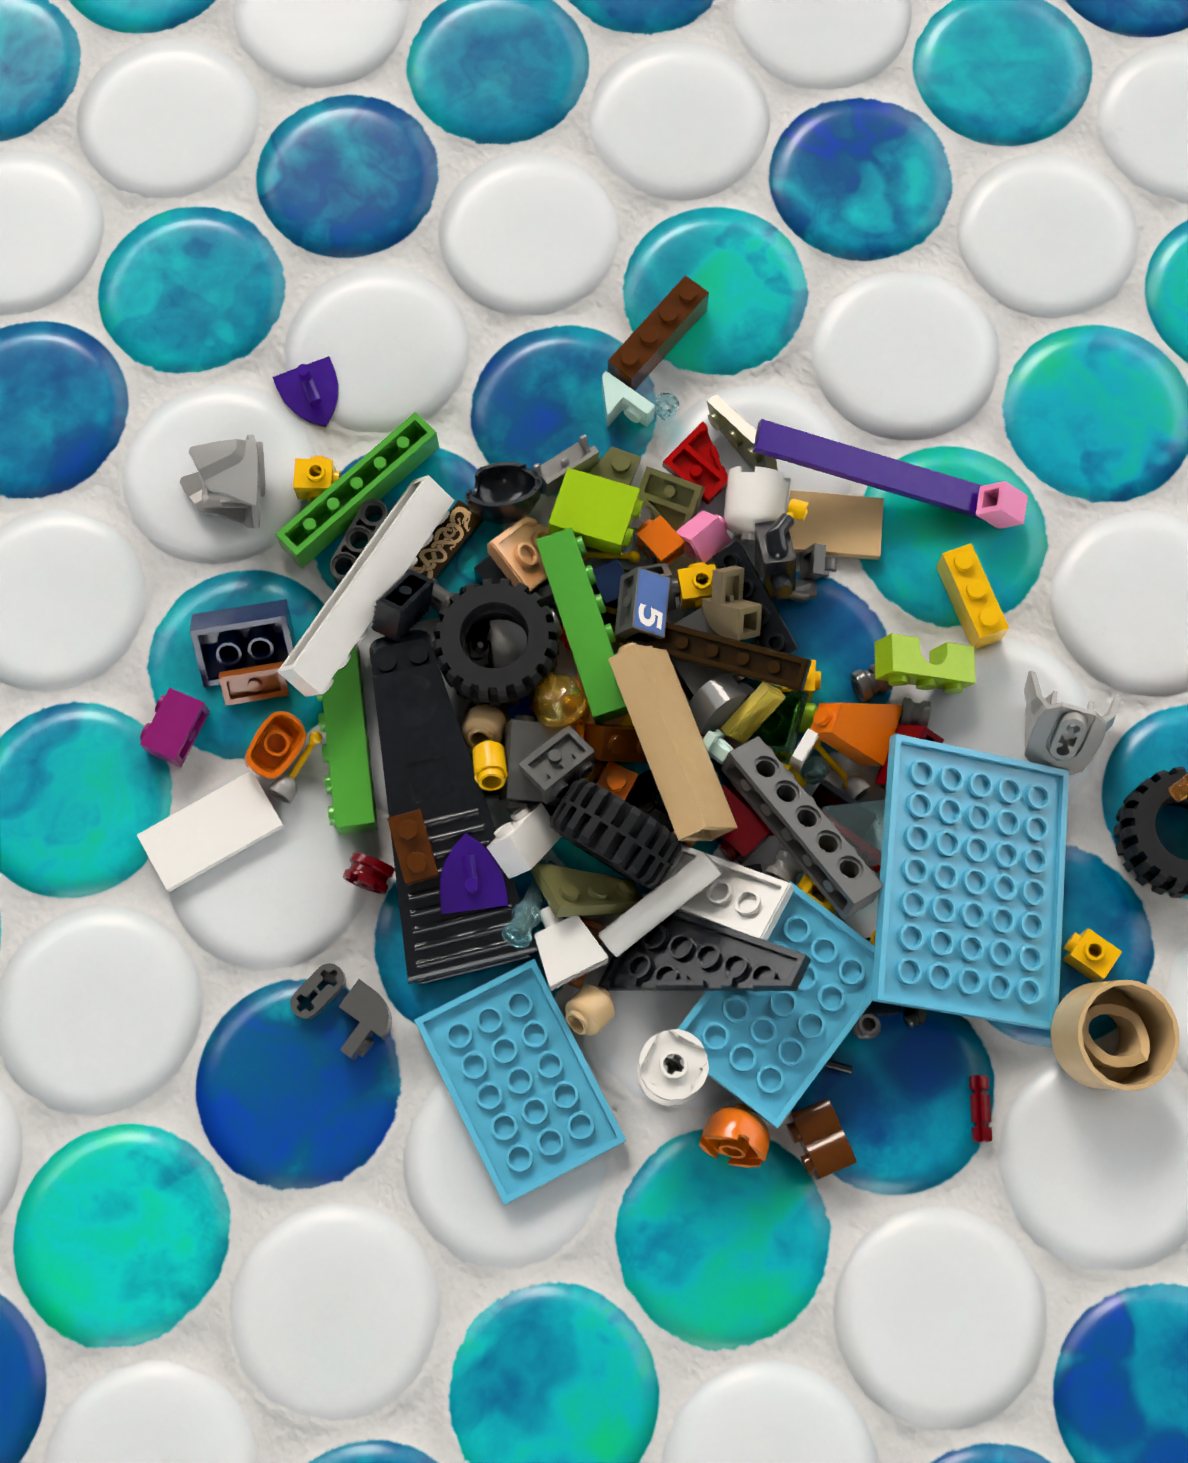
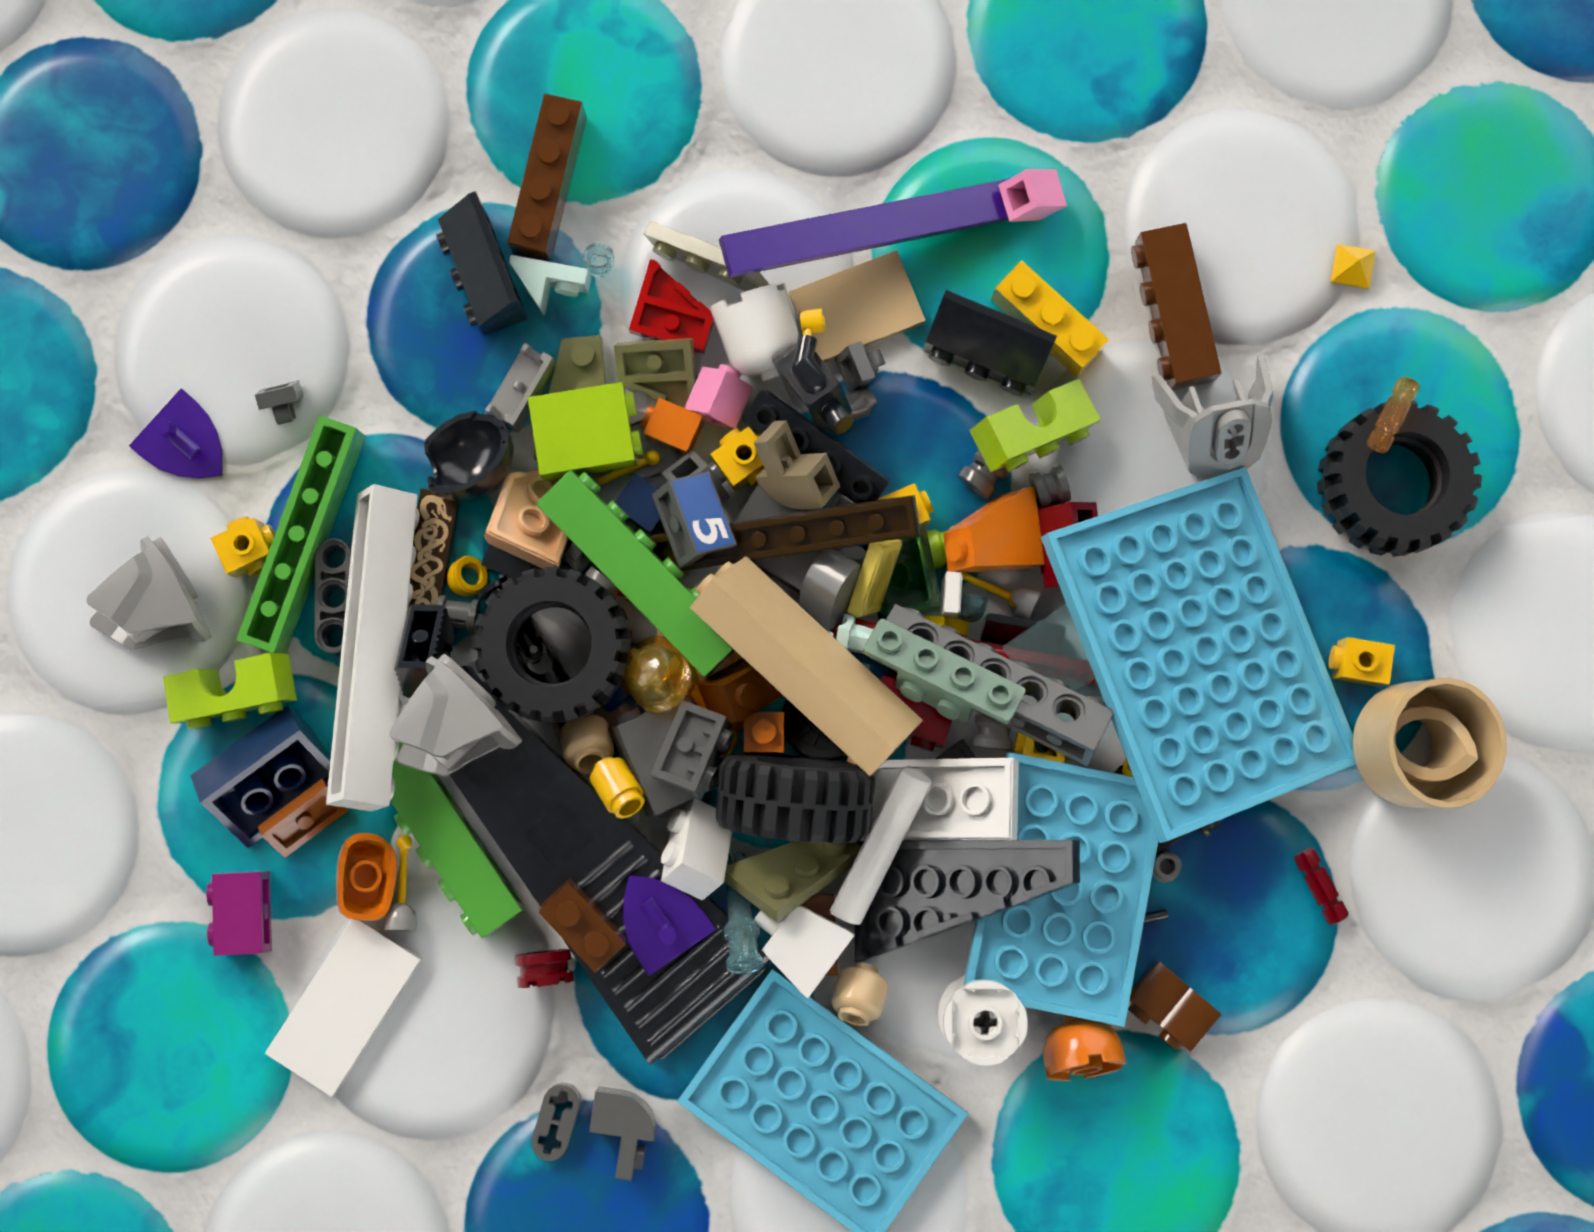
camera: 25 degrees left, 10 degrees up
none -> lime arch [163,653,297,730]
none -> dark grey tile [255,380,303,425]
none -> light grey piece [390,654,522,777]
none -> black slope [436,191,528,335]
none -> yellow piece [447,556,488,597]
none -> sand green bracket [863,619,1026,724]
none -> black slope [923,290,1057,396]
none -> reddish brown brick [1131,223,1222,390]

